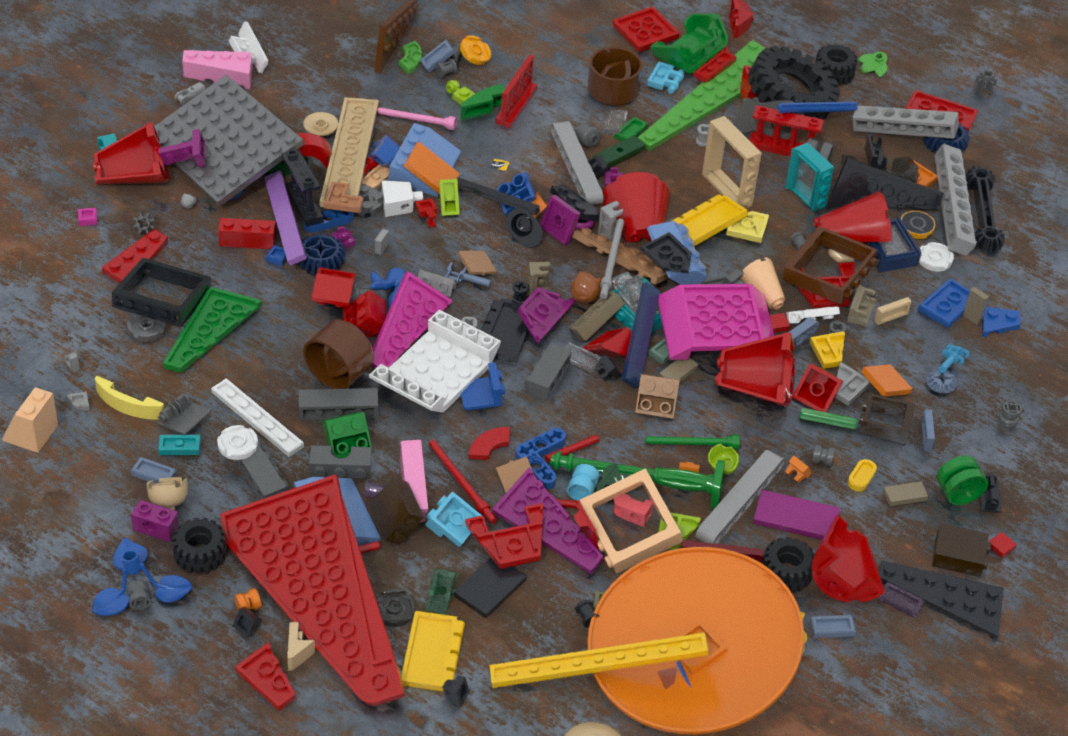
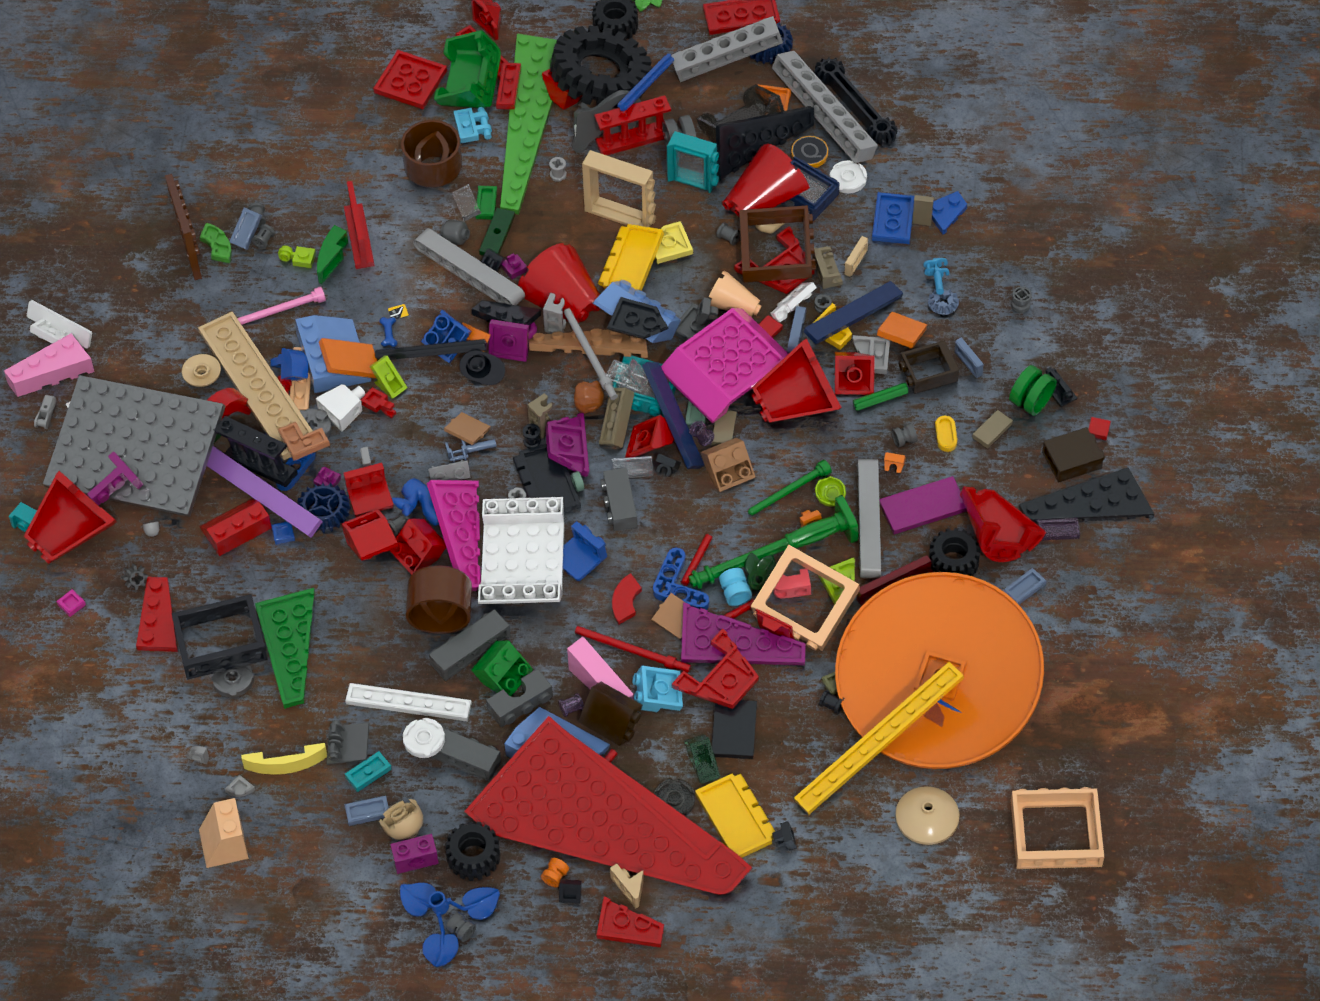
camera: 30 degrees left, 10 degrees up
light orange tile [460,35,491,65] -> none
black hinge [864,134,887,171] -> none
none -> red bracket [343,463,394,517]
none -> blue piece [379,317,398,347]
none -> sand green tile [571,471,584,492]
none -> clear purple bush [689,421,714,446]
none -> dark blue tile [804,281,903,344]

